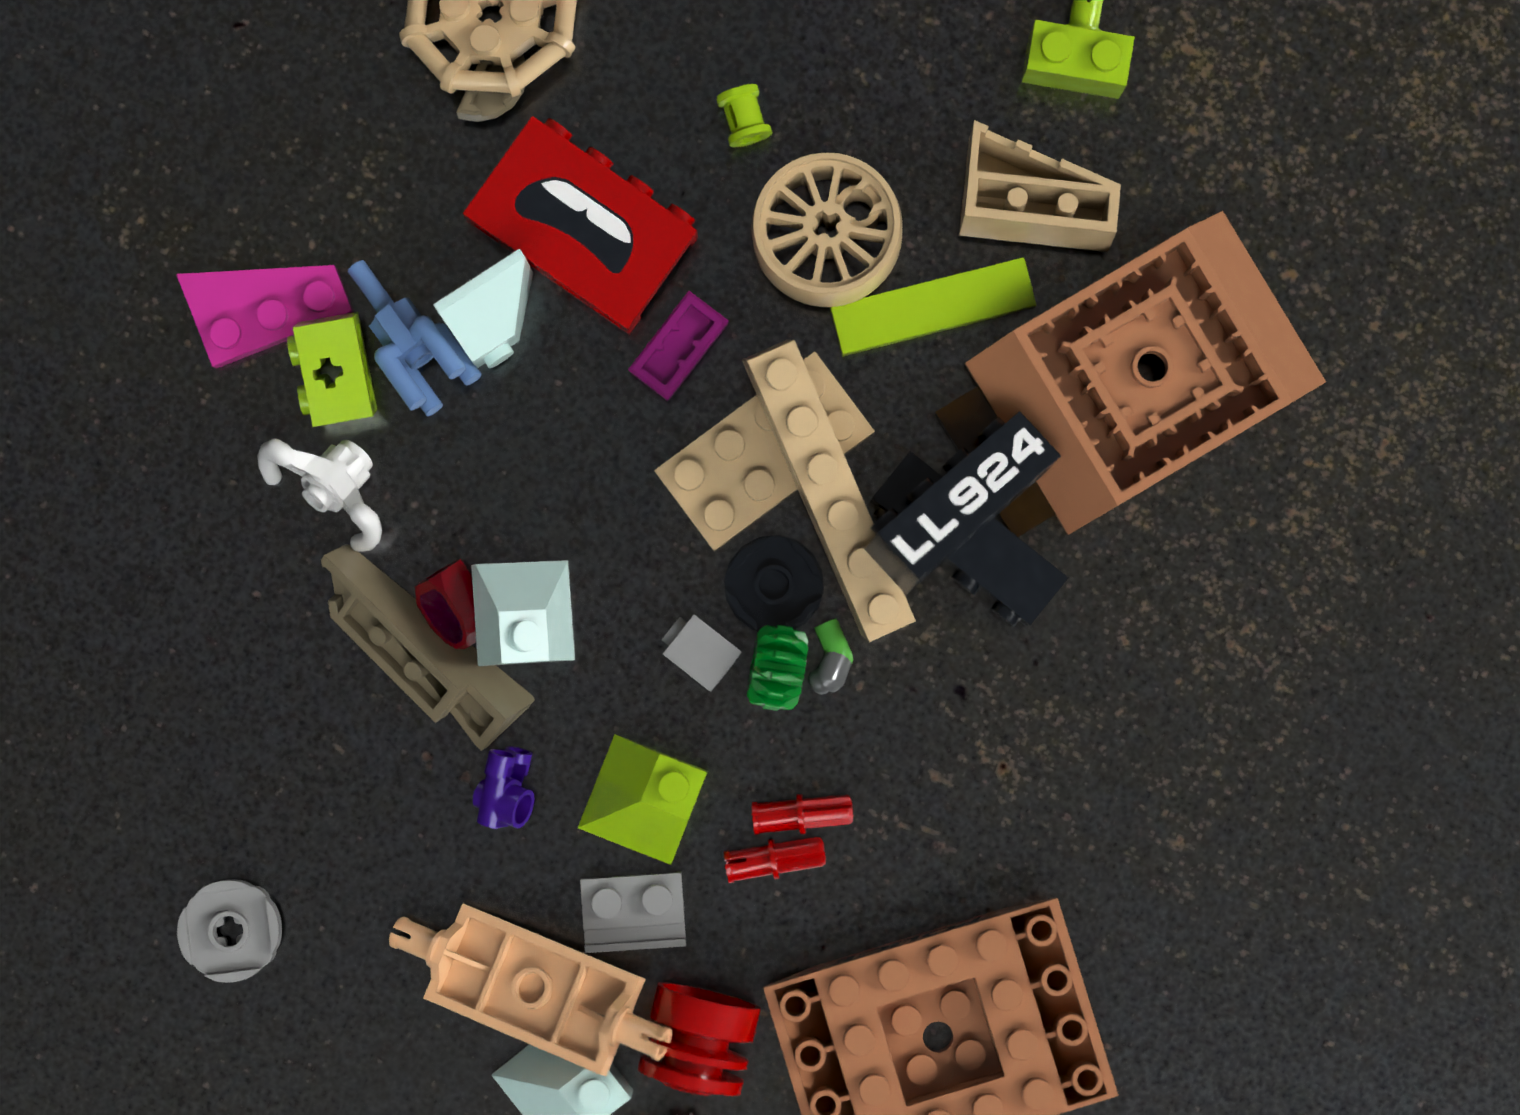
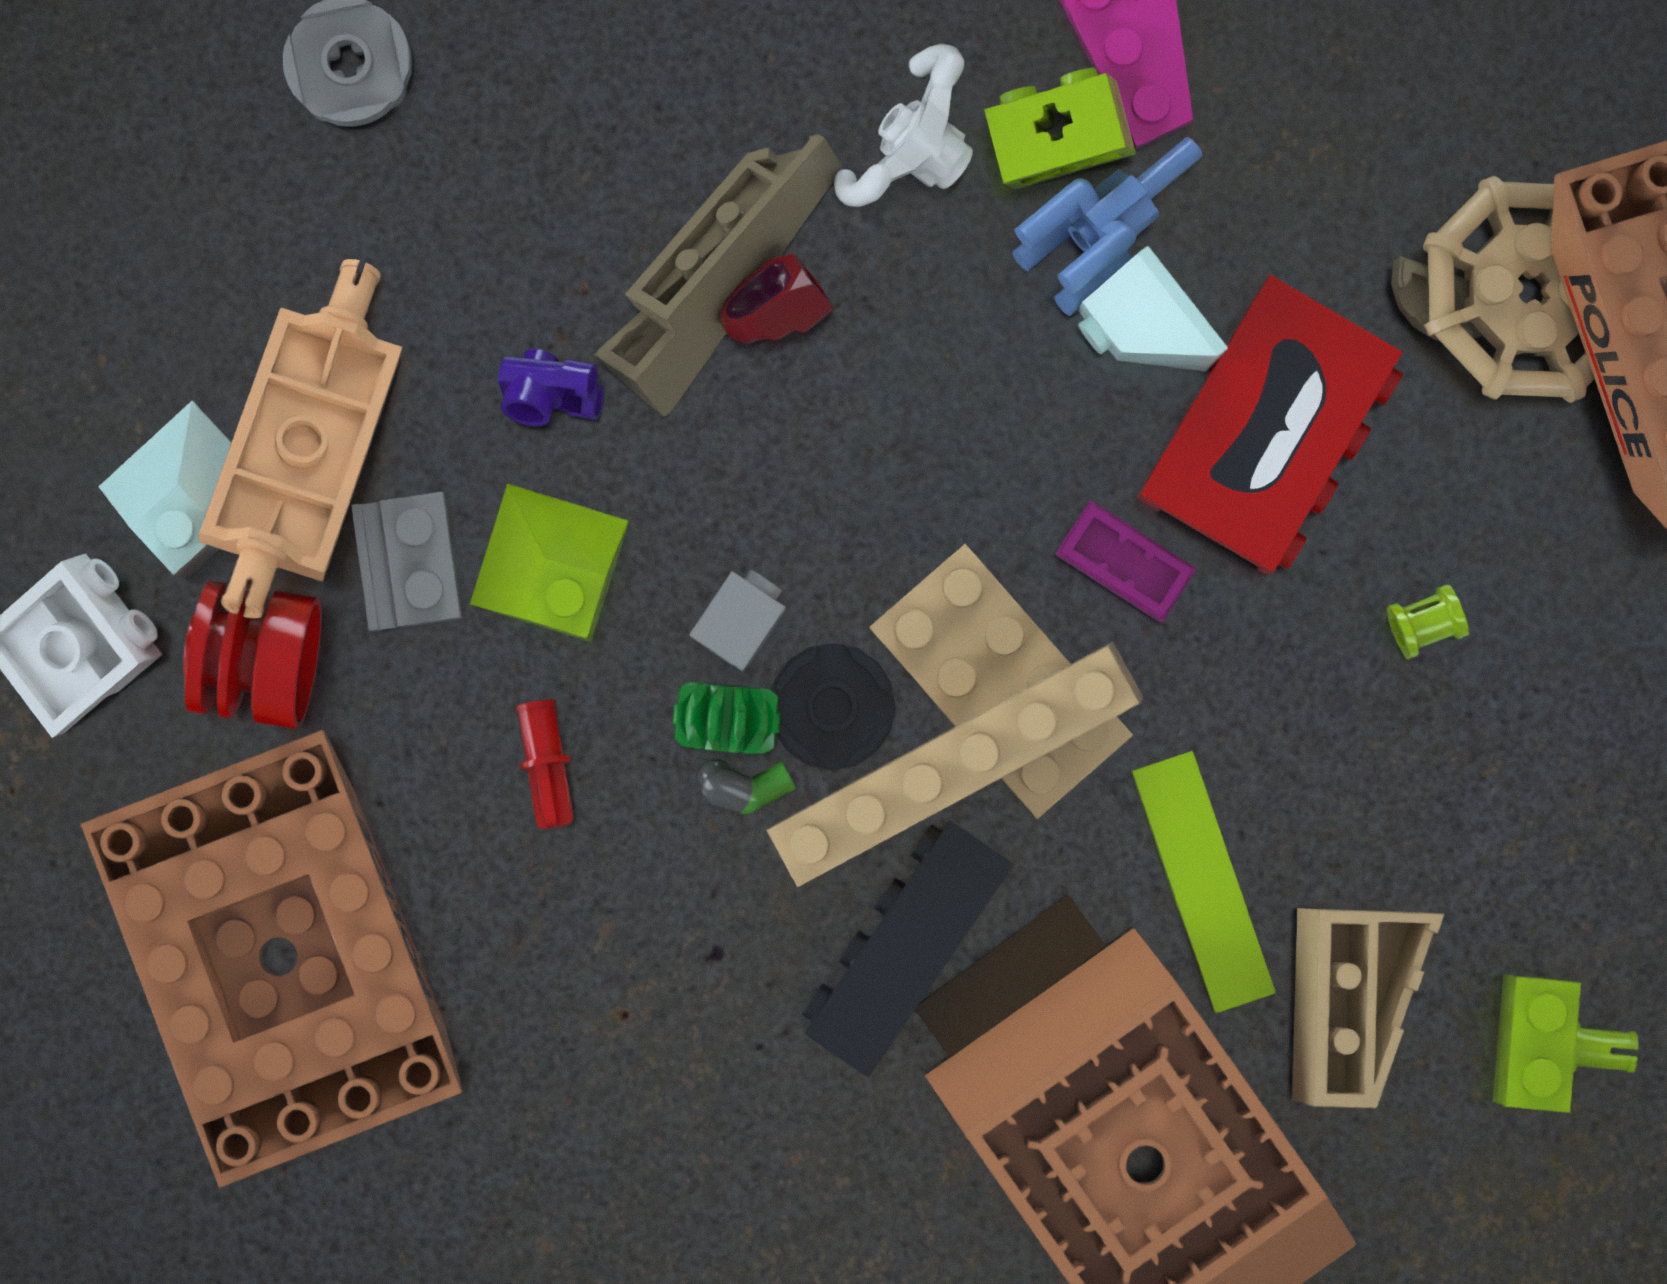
camera: 85 degrees right, 0 degrees up
light aqua slope [471,560,575,666] -> none
red axle [724,837,826,883] -> none
tan piece [751,153,902,307] -> none
black brick [865,411,1061,594] -> none

